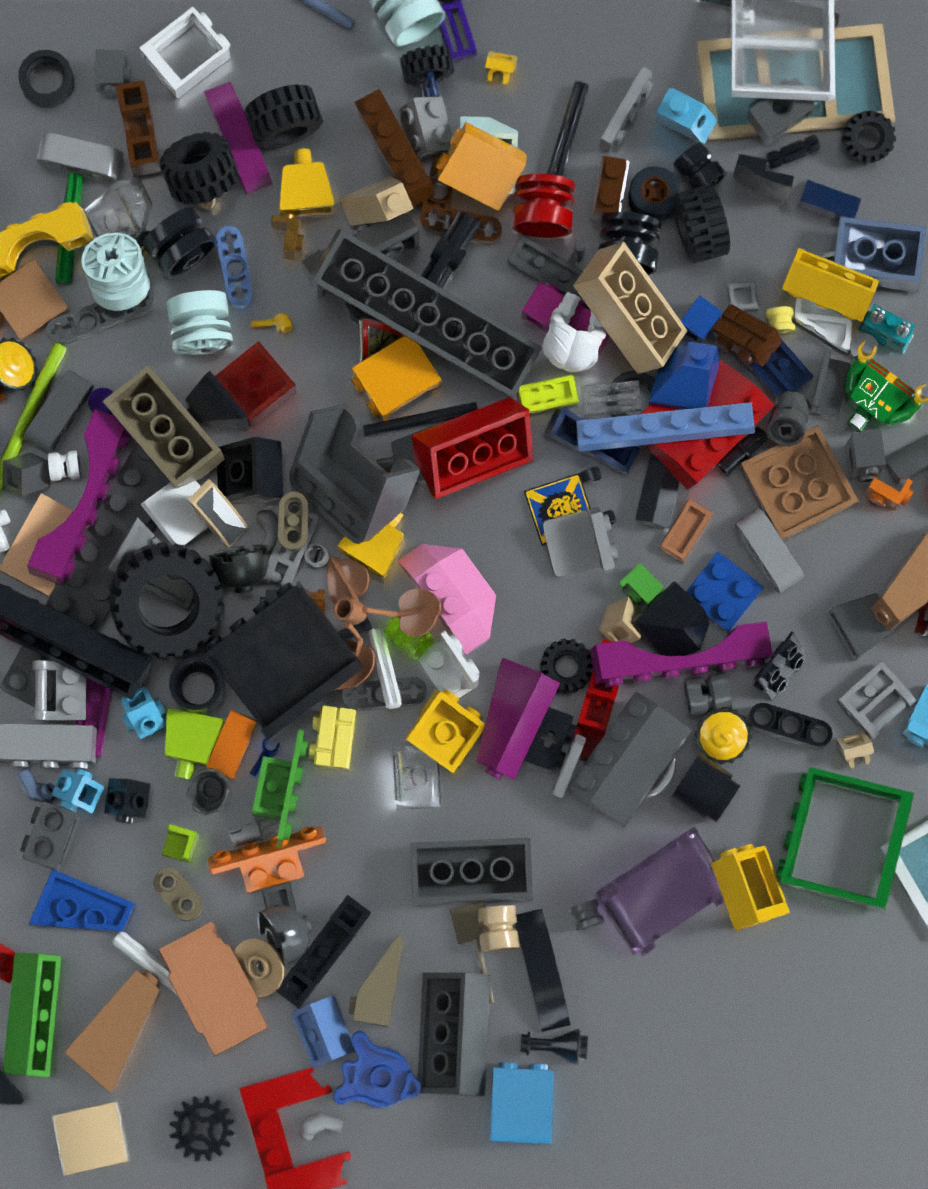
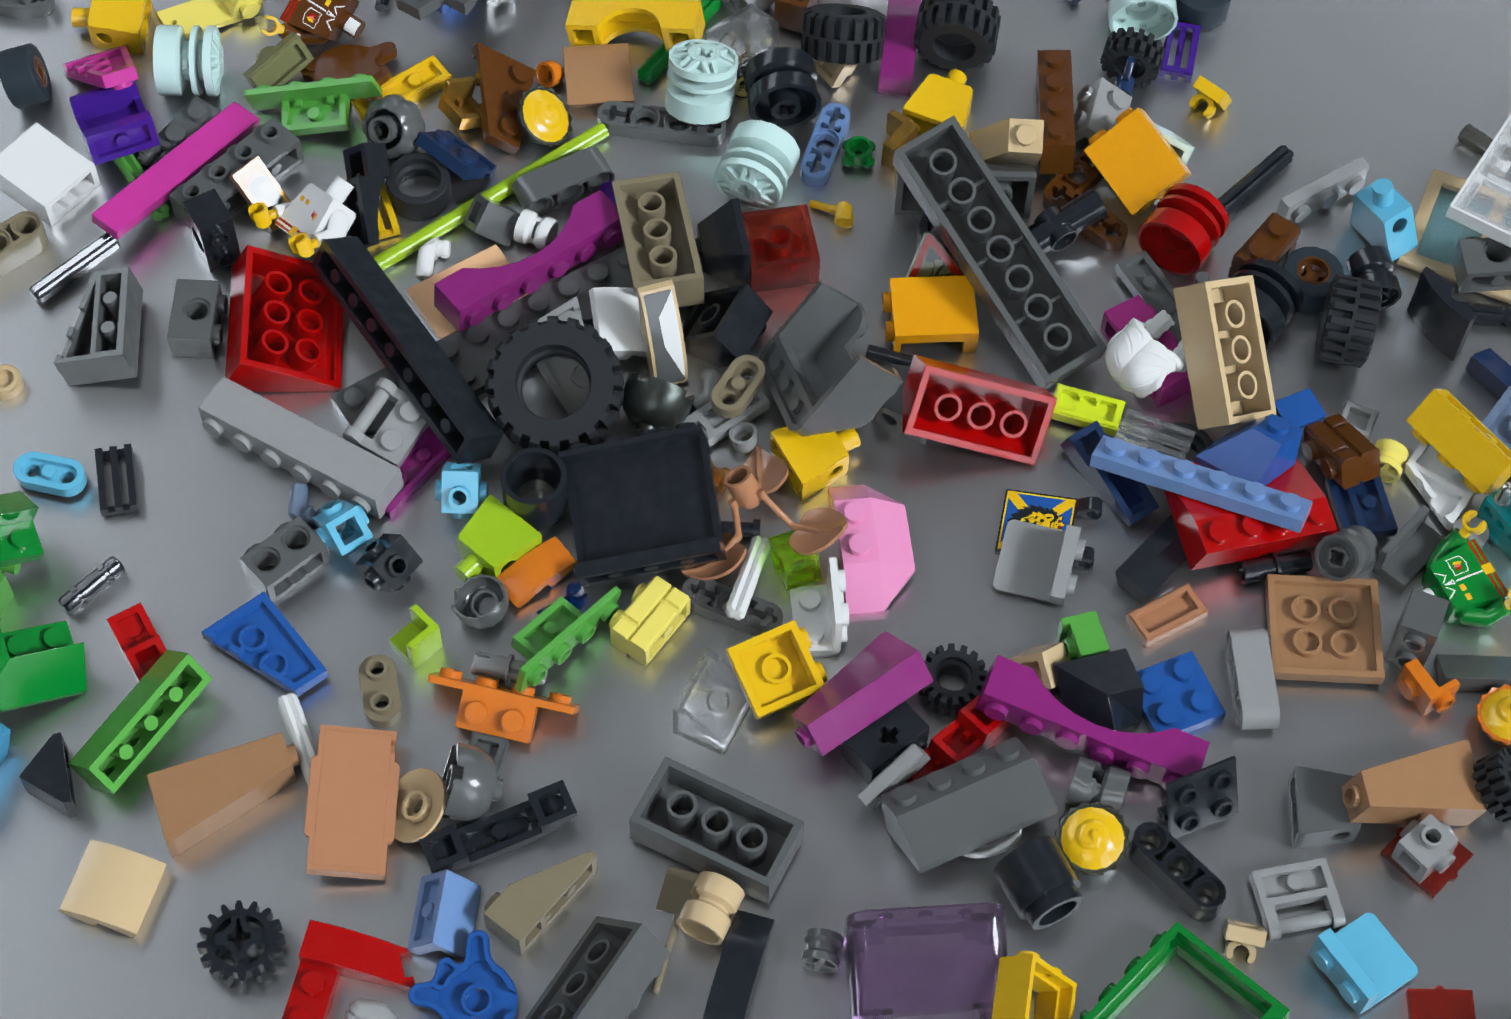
camera: 30 degrees right, 20 degrees down
none -> green plate [842,136,876,169]

